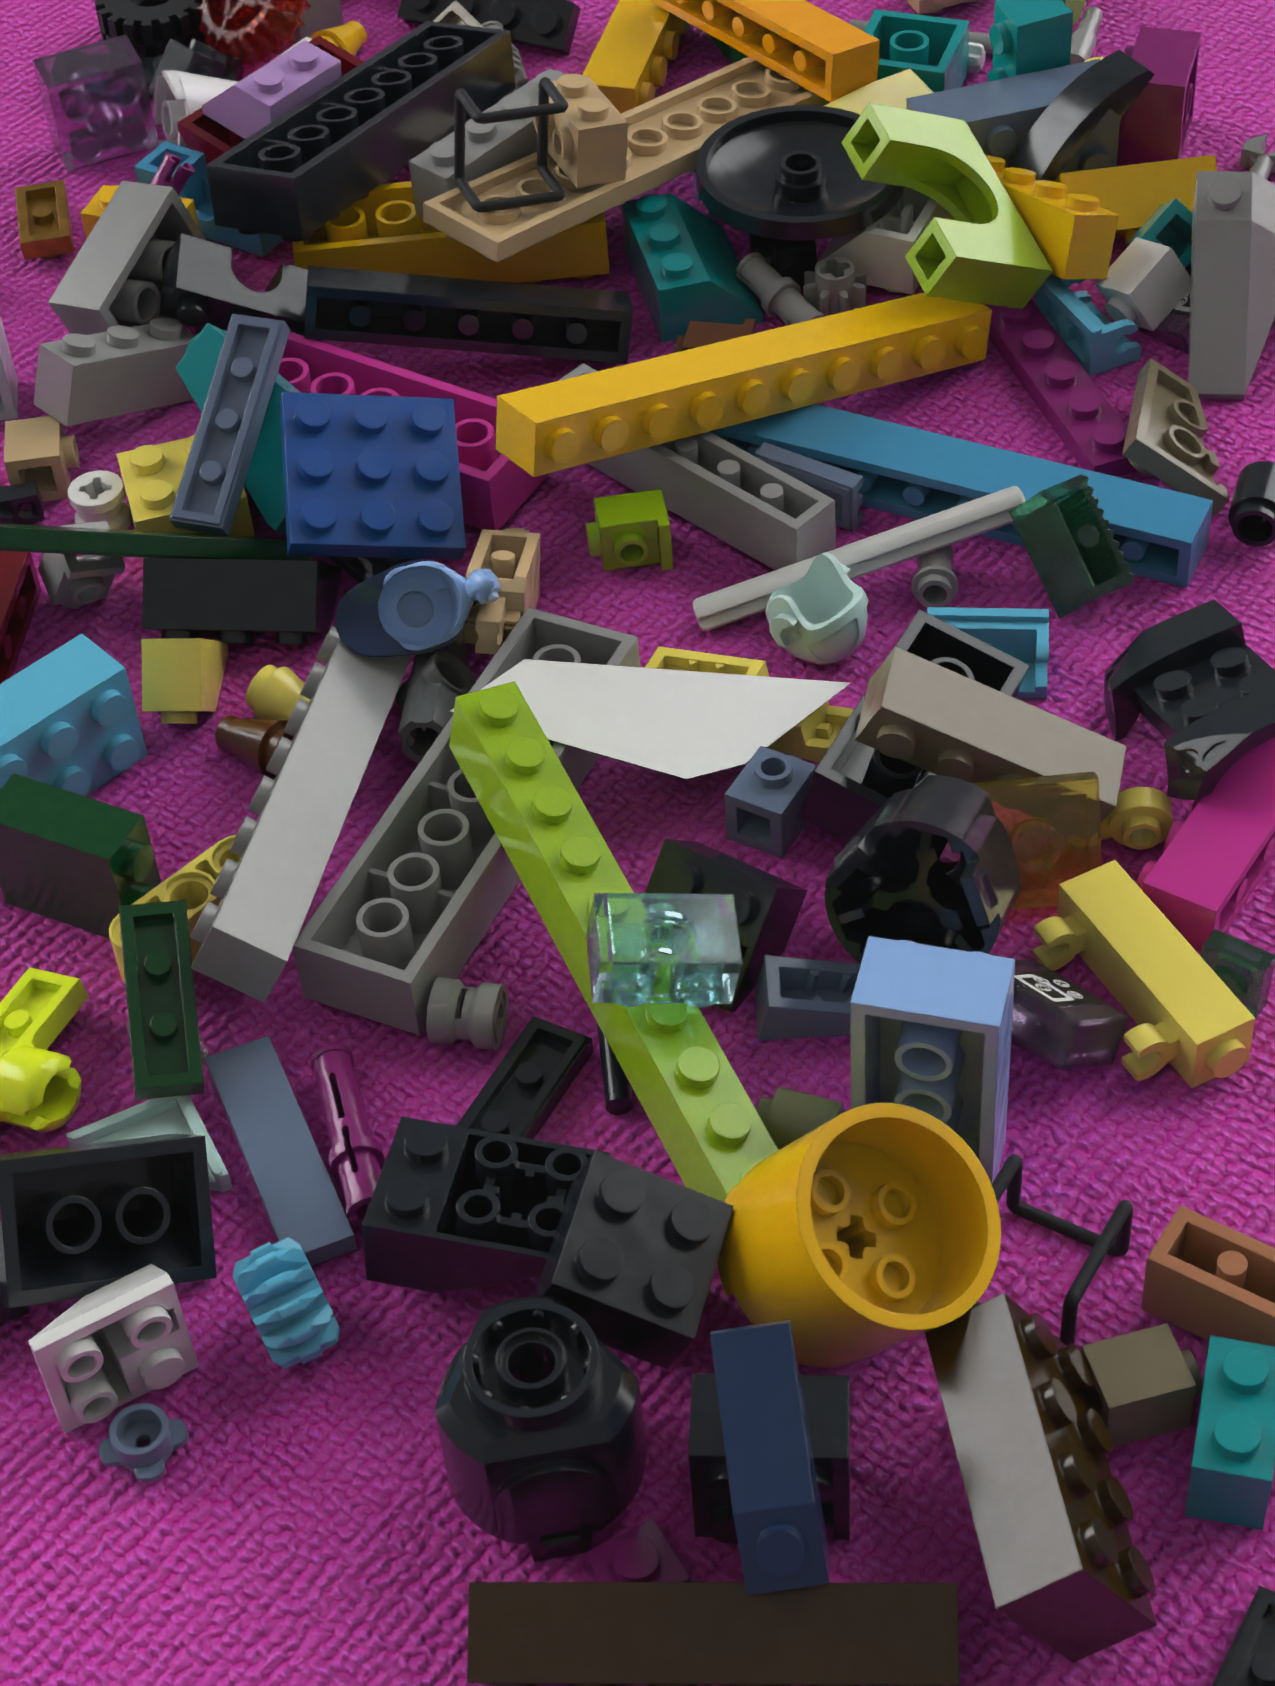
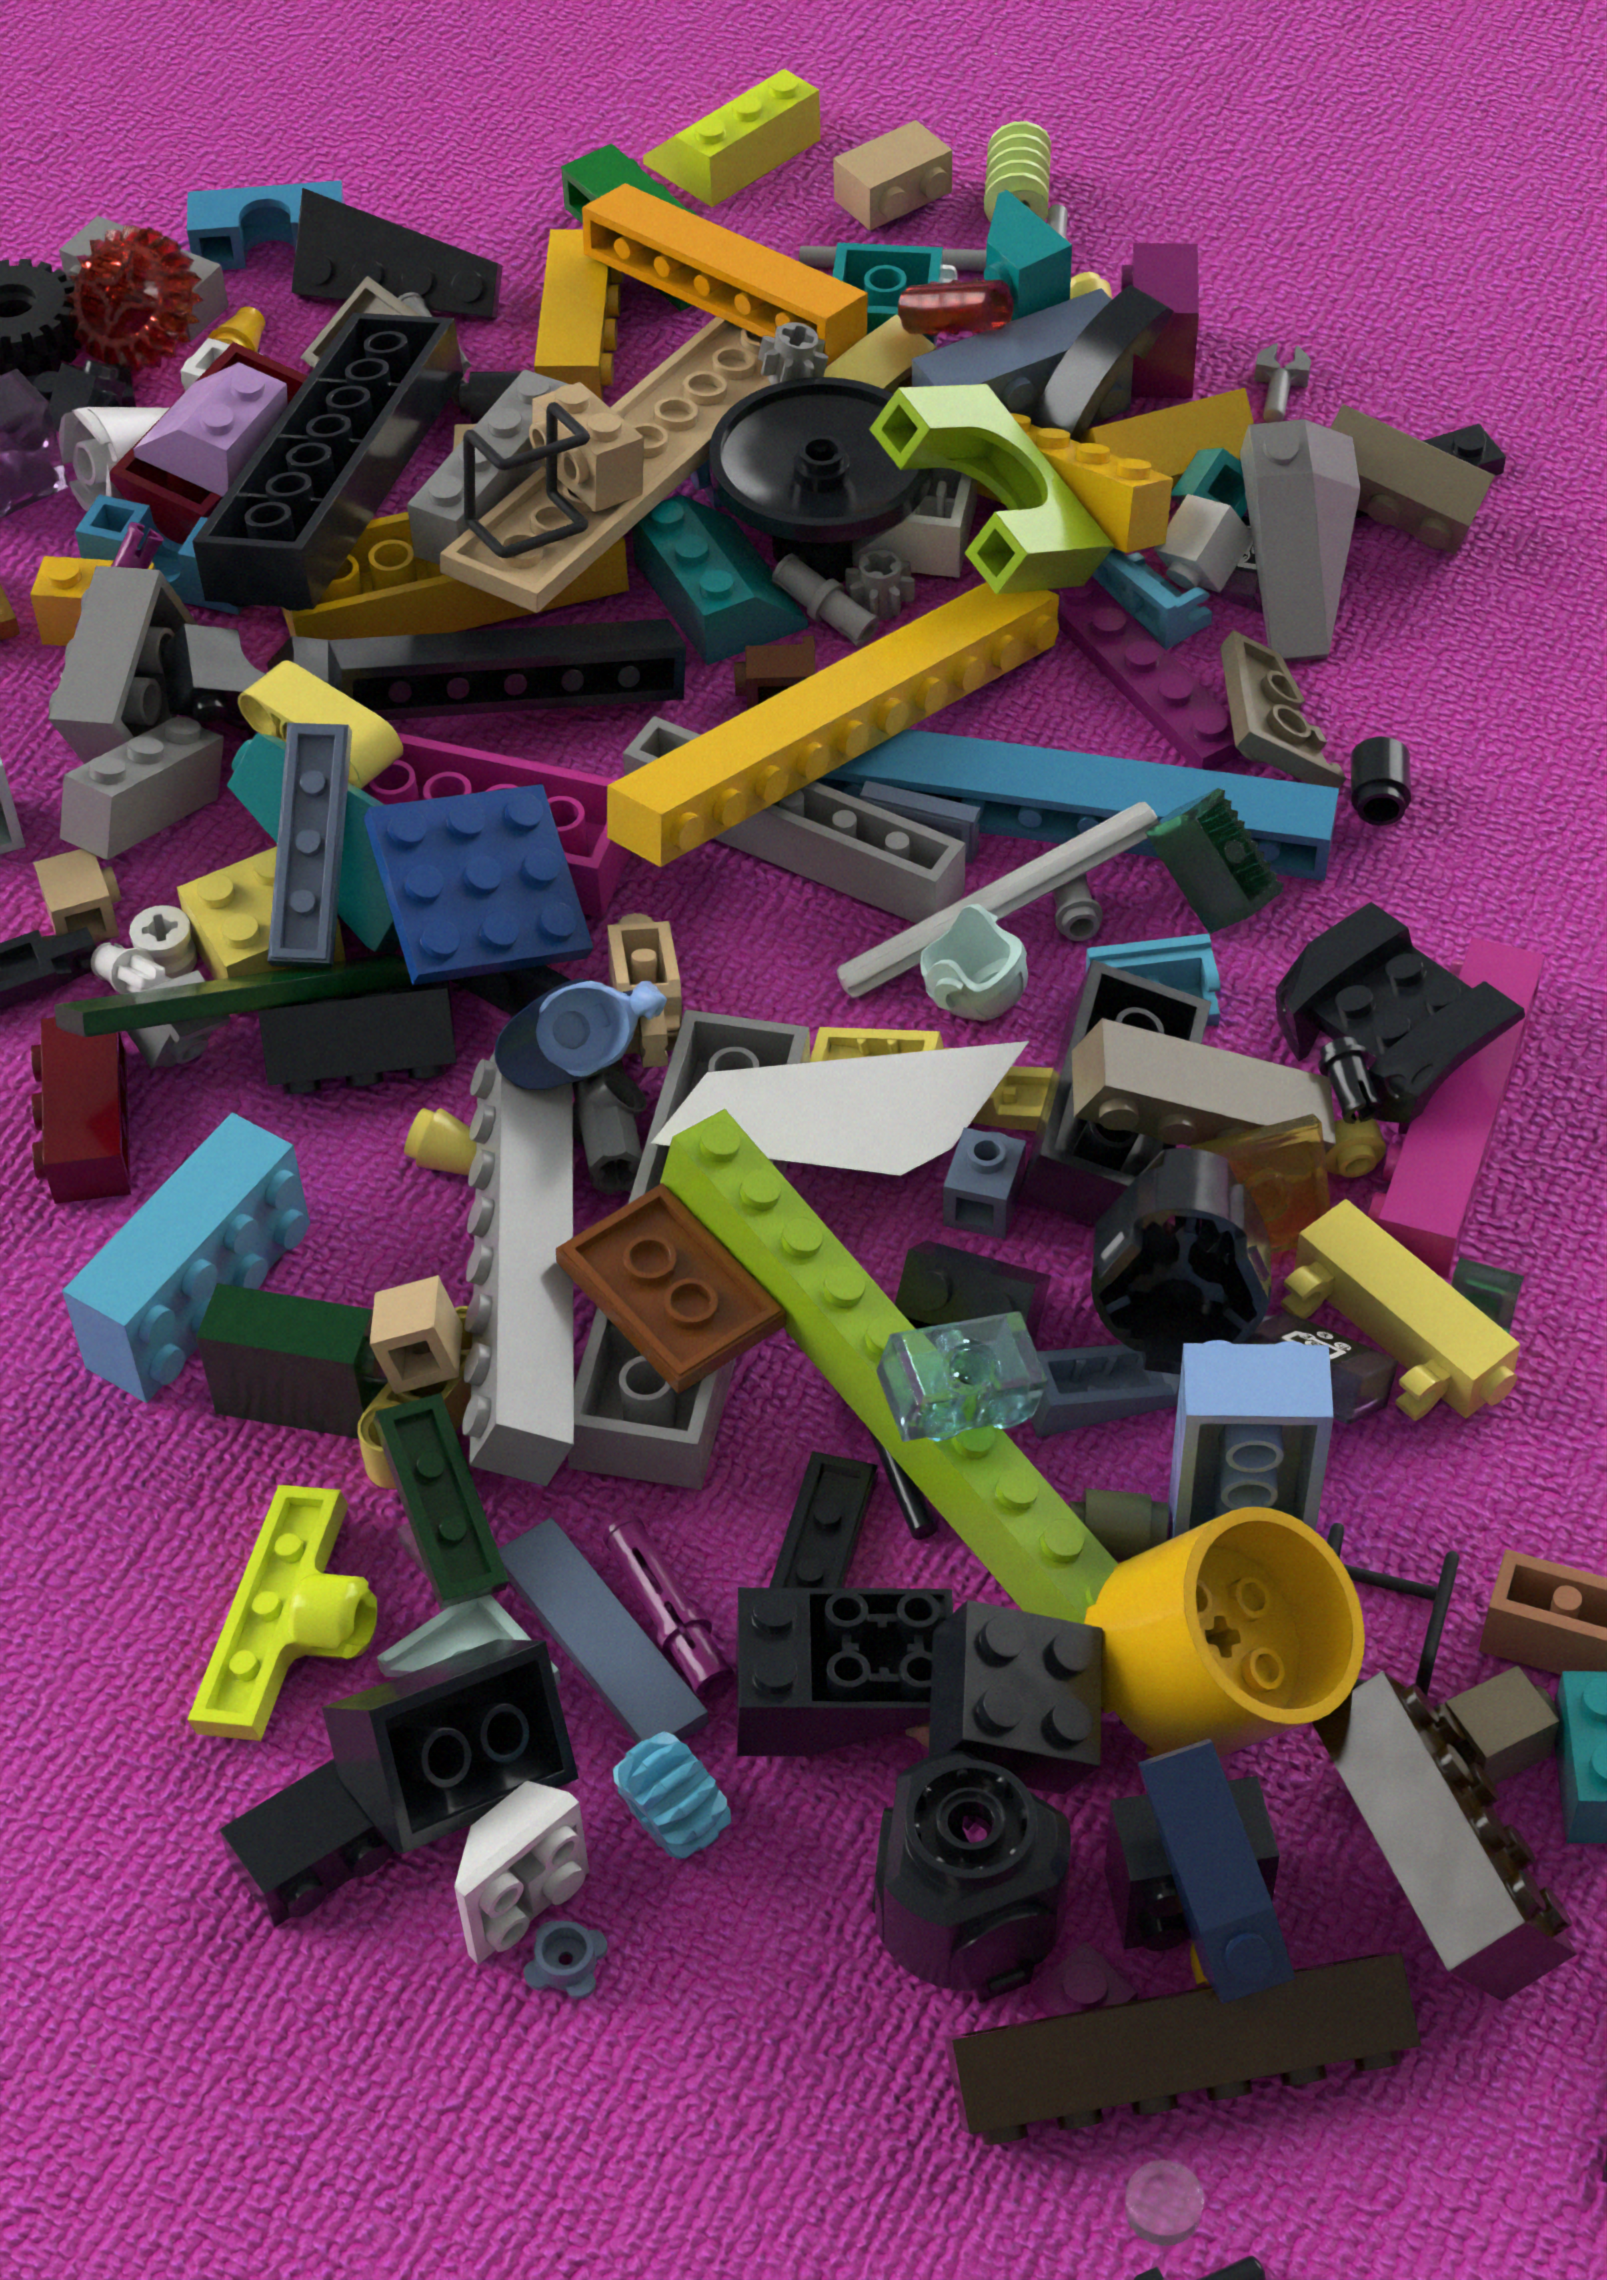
camera: 15 degrees left, 5 degrees up
light yellow slope [141,638,228,724] -> none
reddish brown cone [215,715,293,779] -> none
light grey wheel [426,977,508,1051] -> none
lime brick [585,489,673,571] -> none
none -> white axle [91,942,172,994]
none -> light yellow beam [238,660,403,789]
none -> tan brick [370,1275,463,1394]
none -> dark orange tile [556,1183,786,1394]
none -> light grey gear [758,322,828,385]
none -> clear red axle [898,278,1014,336]
none -> black pin [1318,1037,1383,1124]

